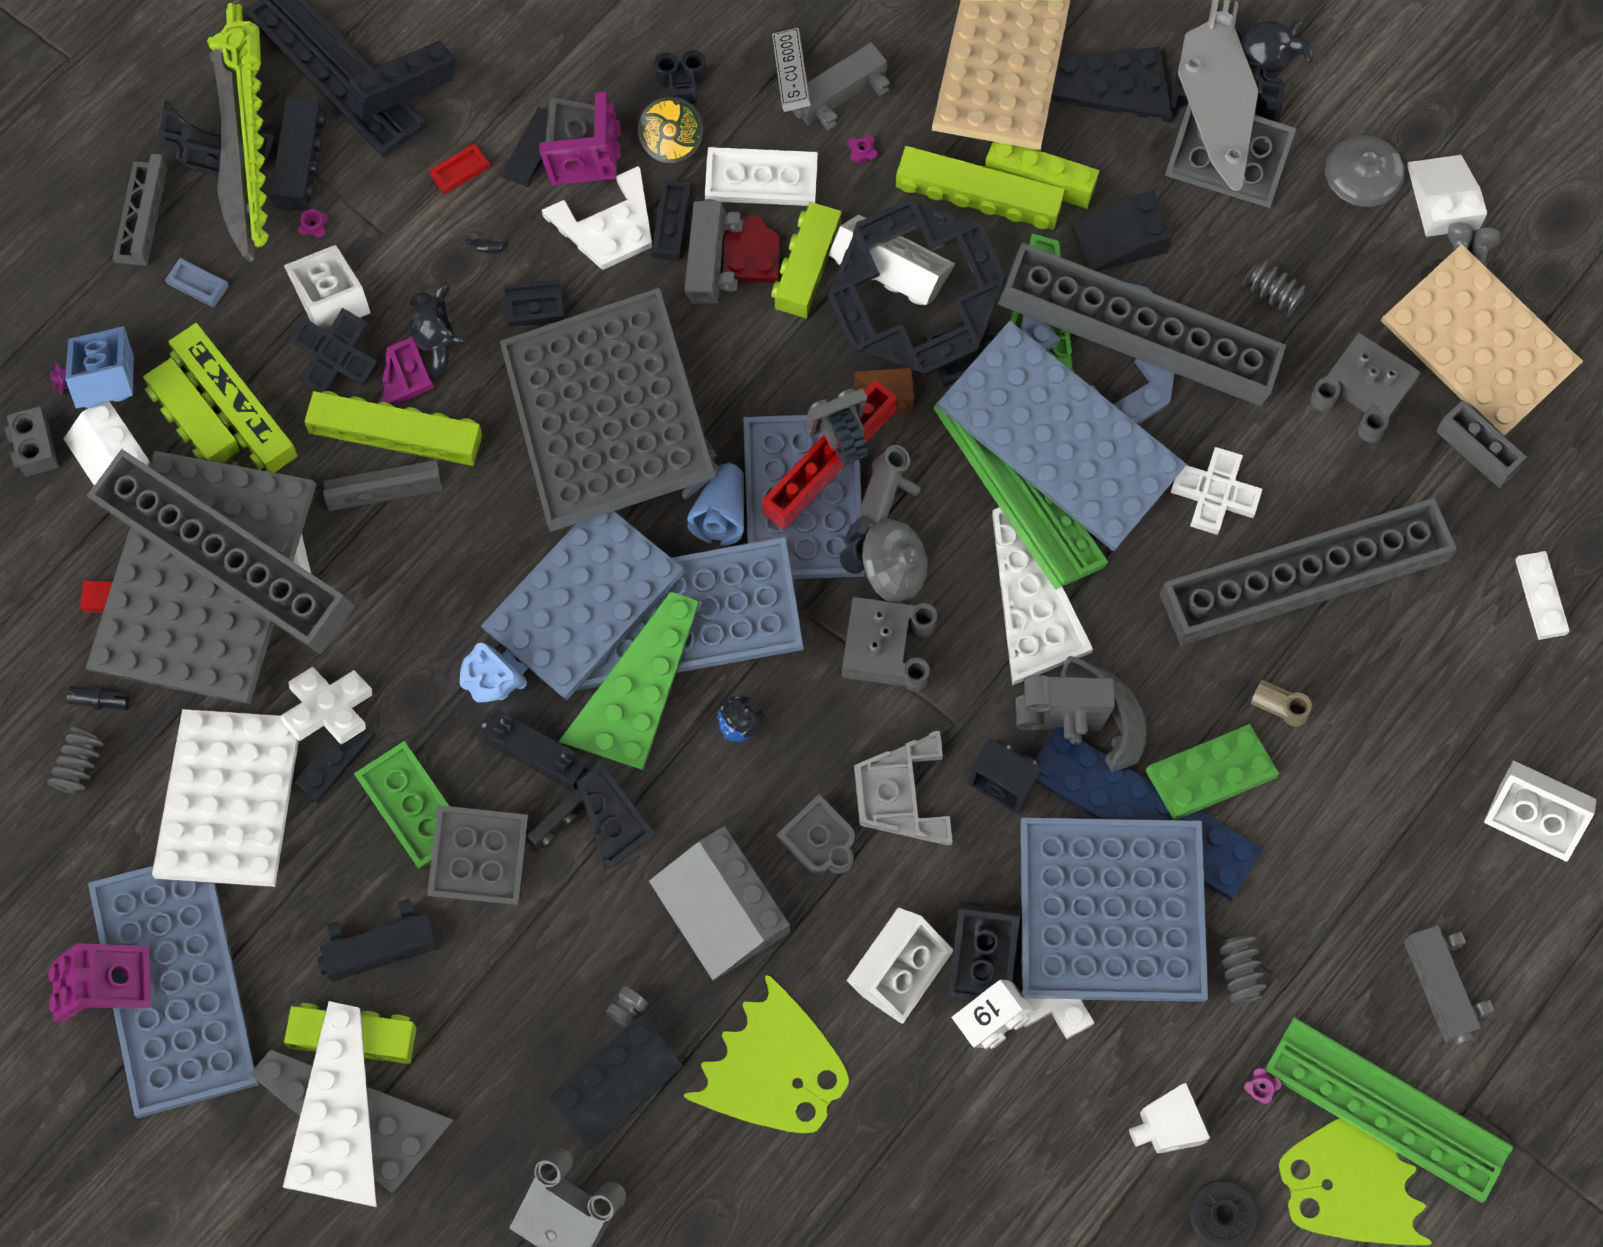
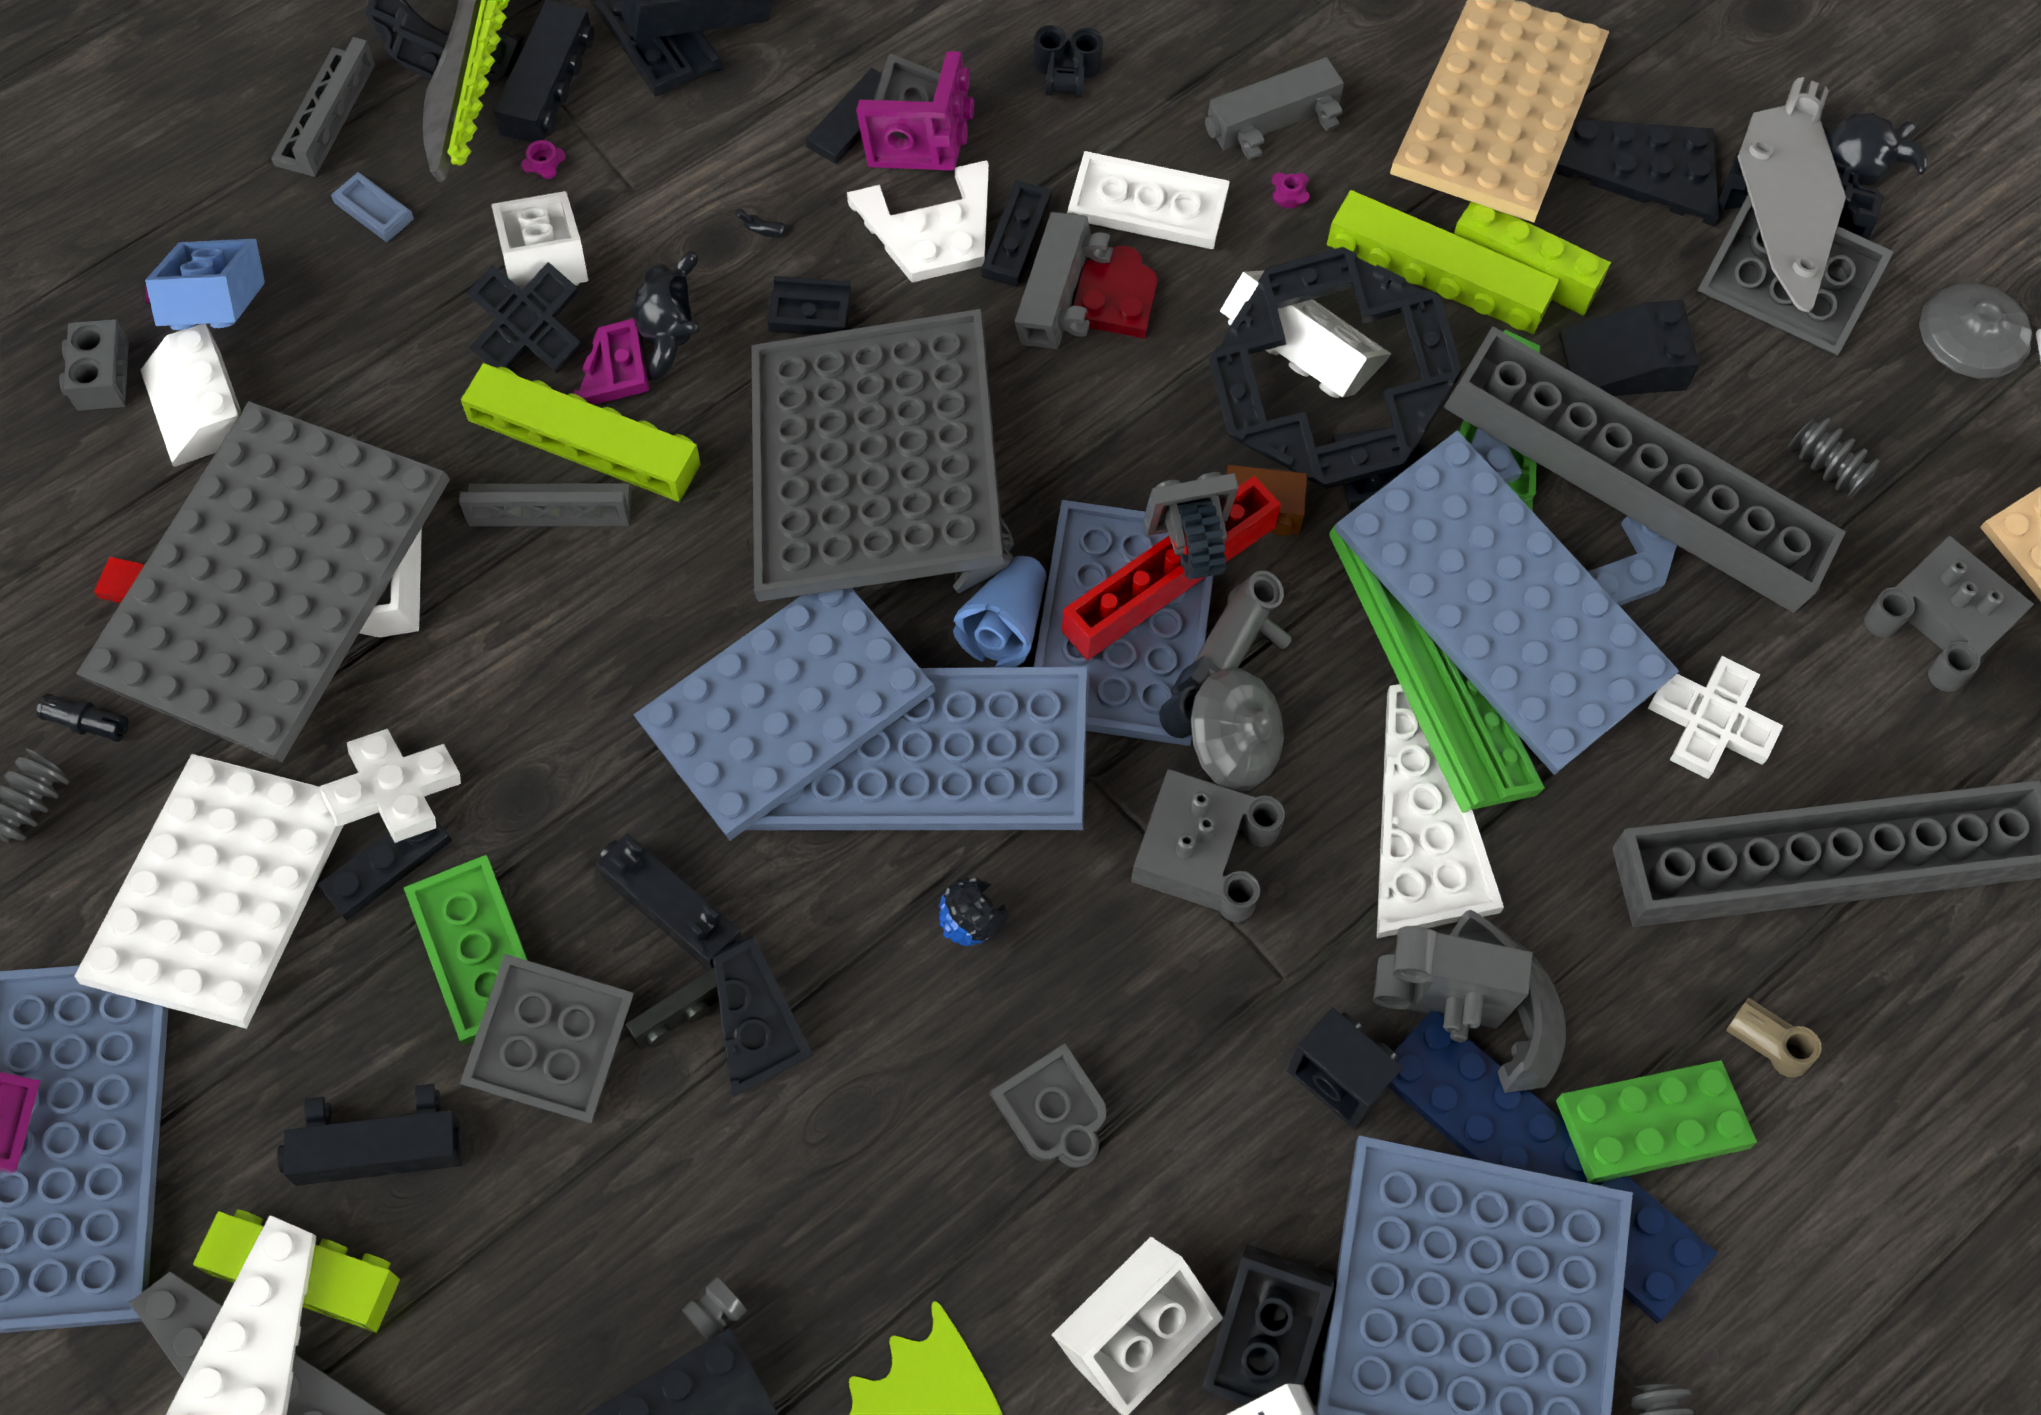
camera: 10 degrees right, 5 degrees down
dark grey brick [87,449,355,655] -> none
lime brick [143,358,241,463] -> none
lime brick [168,323,298,473] -> none
red tile [428,143,490,195] -> none
light blue piece [460,643,528,703] -> none
bright green wing [559,592,700,770] -> none
shield [638,97,703,163] -> none
slope [649,826,790,981] -> none
lime brick [771,202,842,319] -> none
light grey tile [772,28,811,112] -> none
light grey wing [854,731,953,845] -> none

